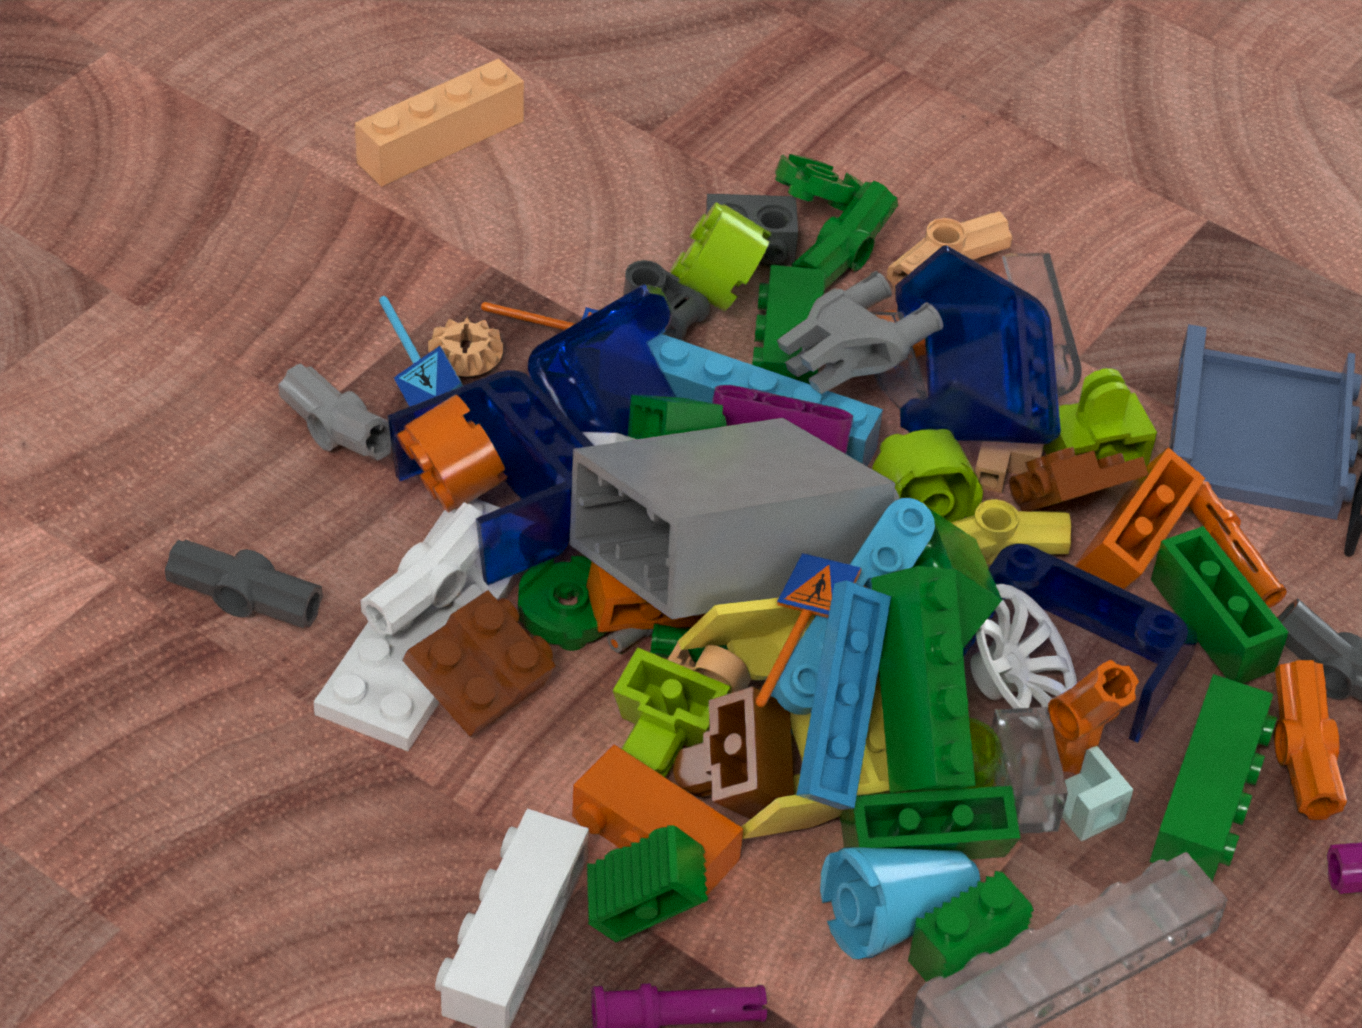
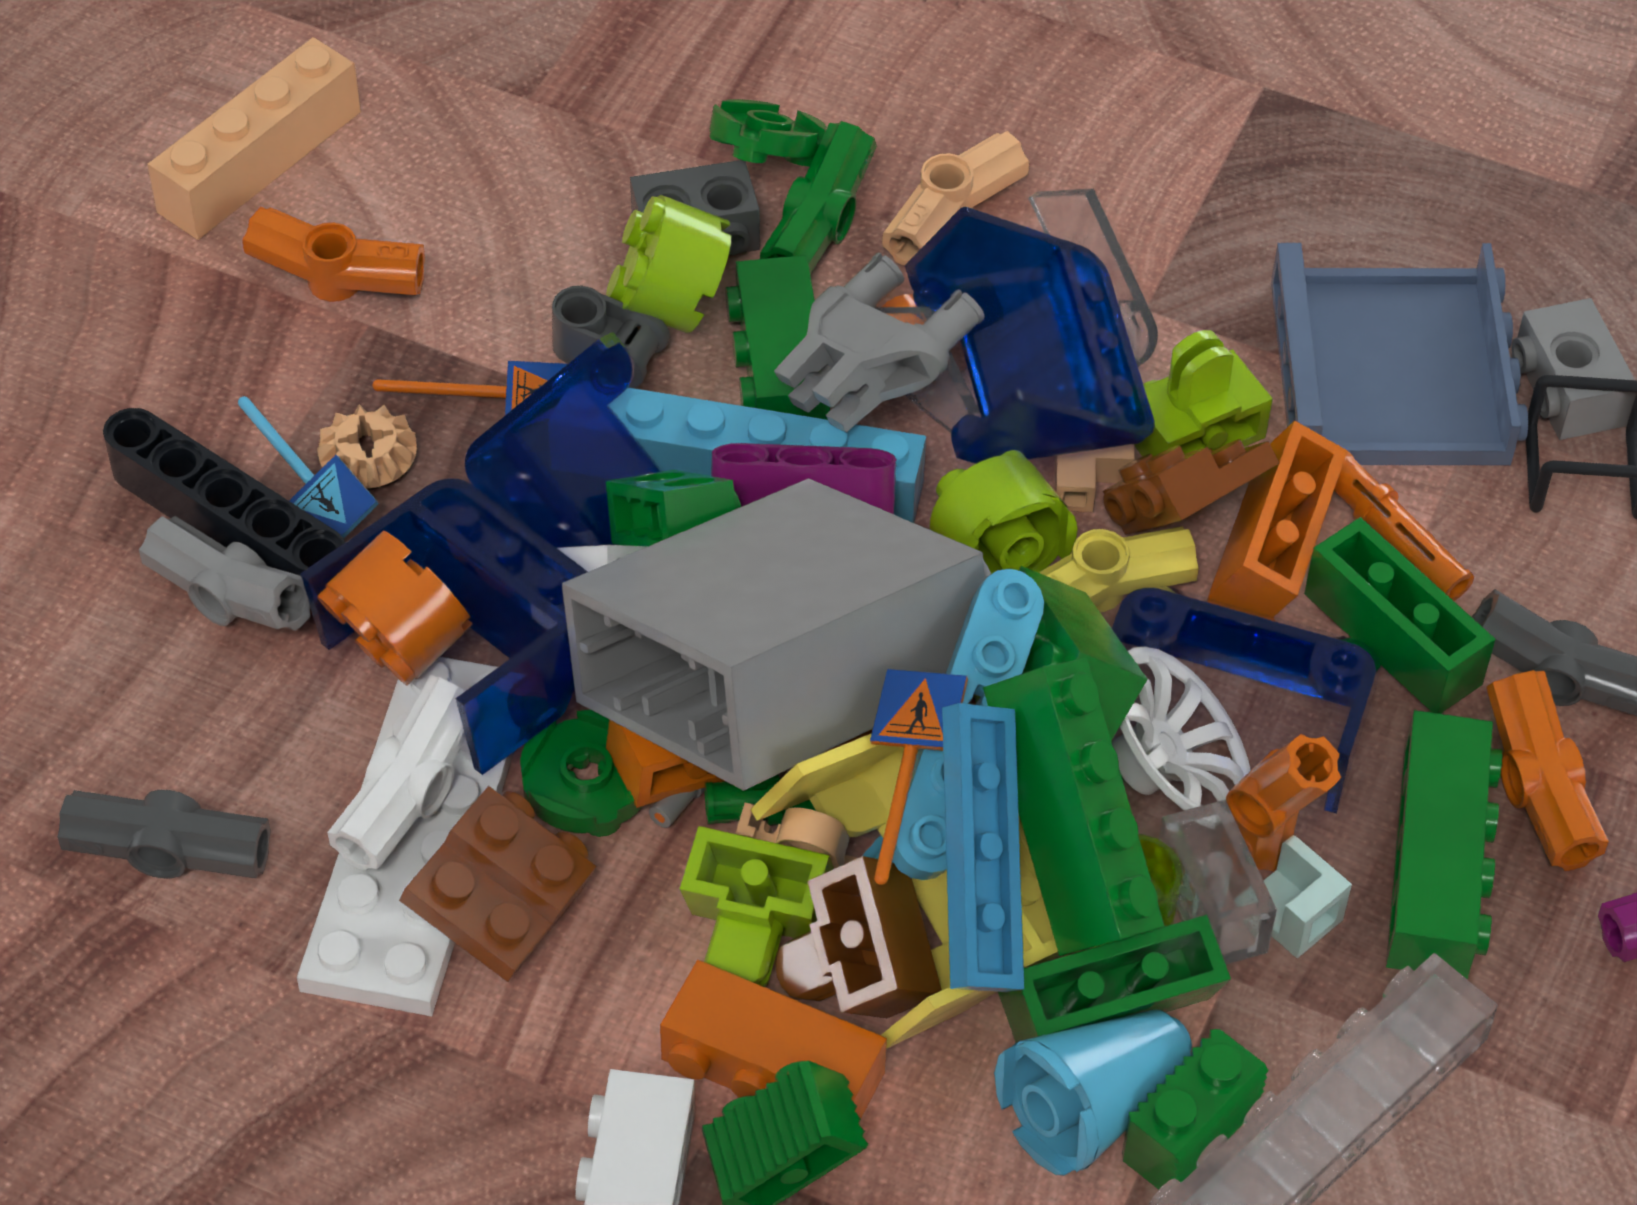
camera: 10 degrees left, 5 degrees up
none -> black beam [103,408,349,611]
none -> orange piece [242,206,425,302]

